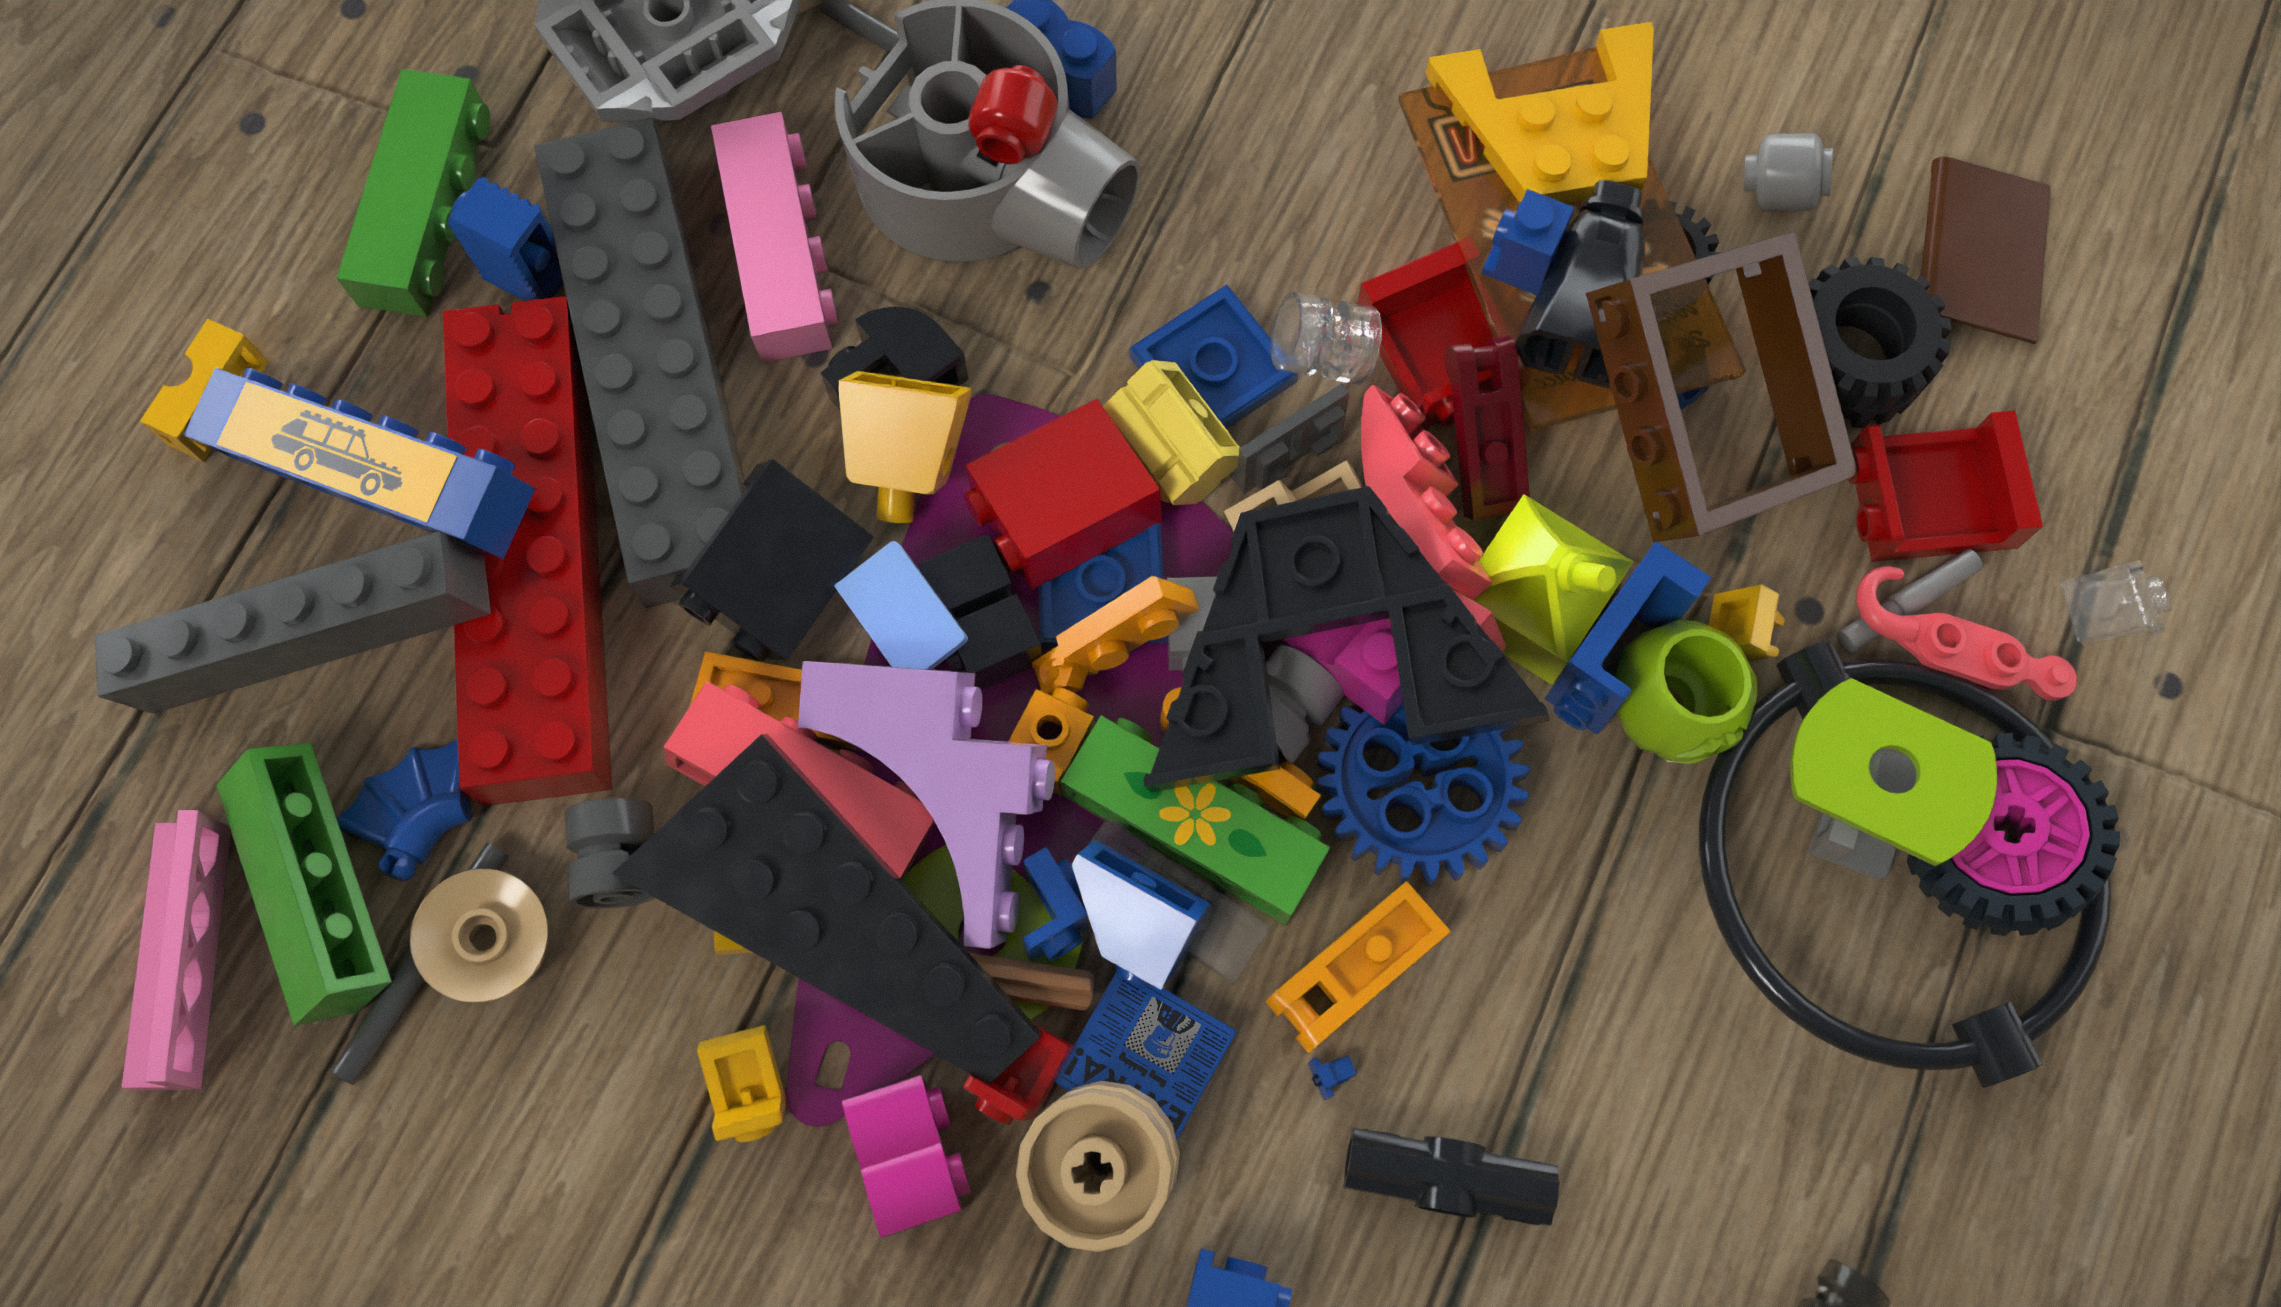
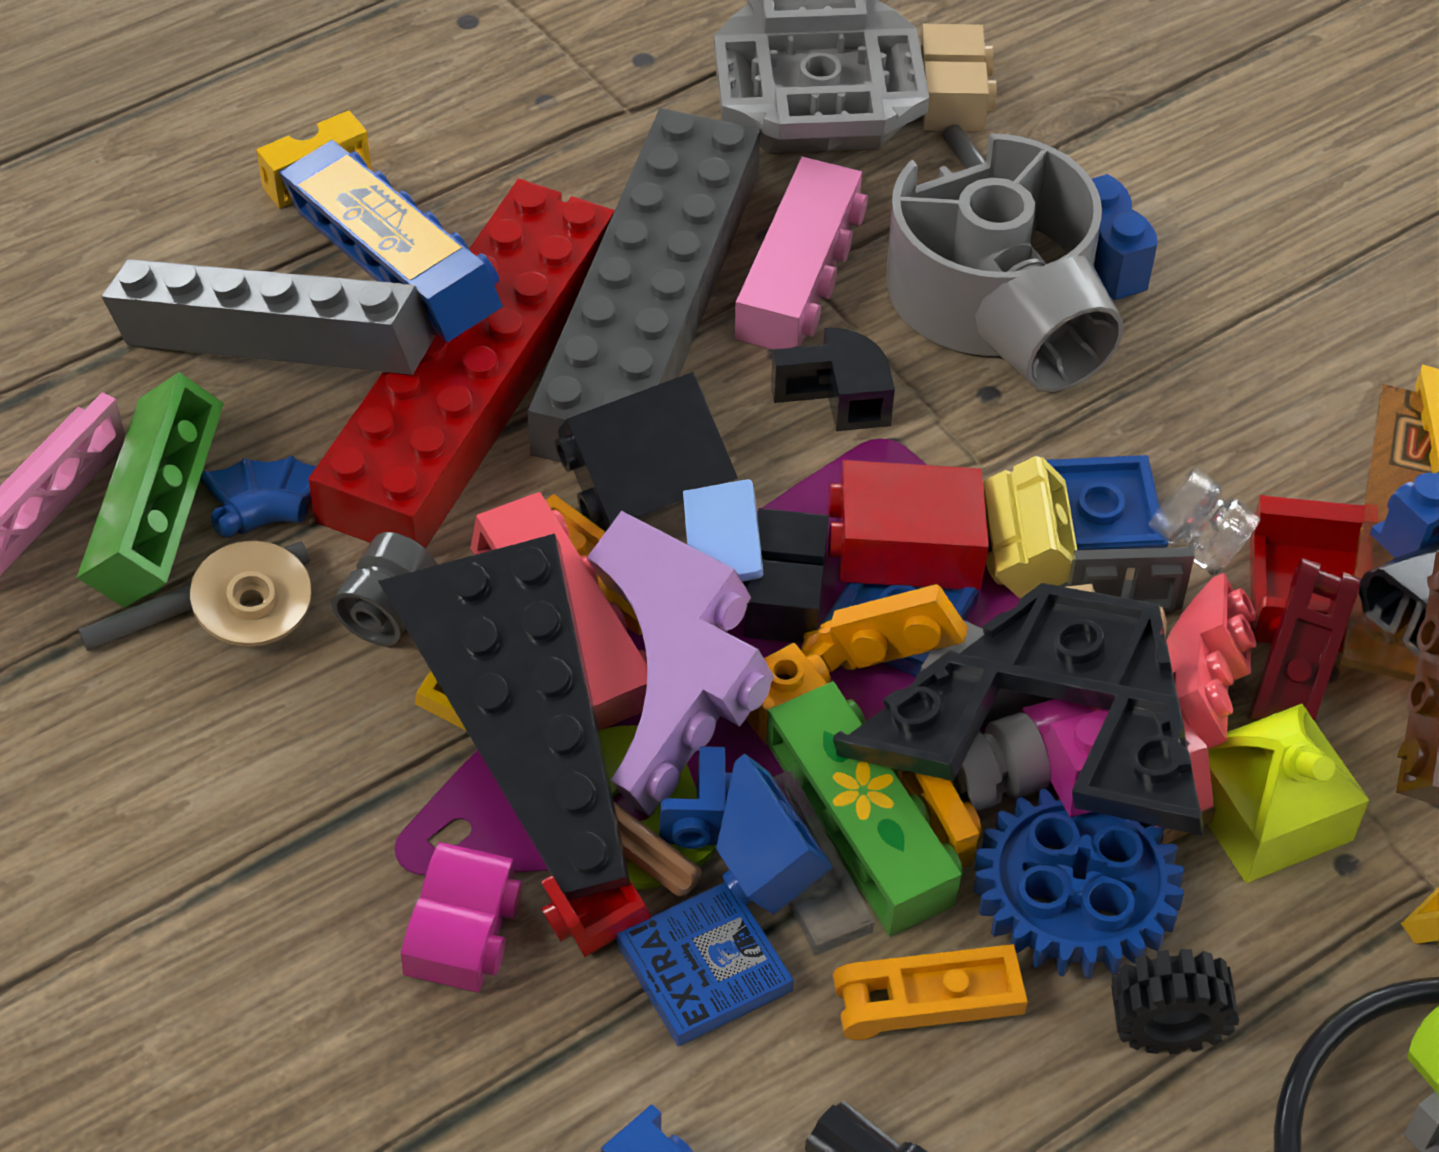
camera: 30 degrees right, 20 degrees down
bright green brick [336,69,490,317] -> none
blue brick [448,177,564,301] -> none
yellow bracket [697,1025,786,1142] -> none
yellow torso [838,371,972,523] -> none
red head [968,65,1058,165] -> none
tan wheel [1016,1081,1180,1252] -> none
blue piece [1308,1055,1357,1101] -> none
blue panel [1544,541,1712,734] -> none
lime piece [1614,620,1758,764] -> none
none -> black tyre [1111,949,1239,1054]

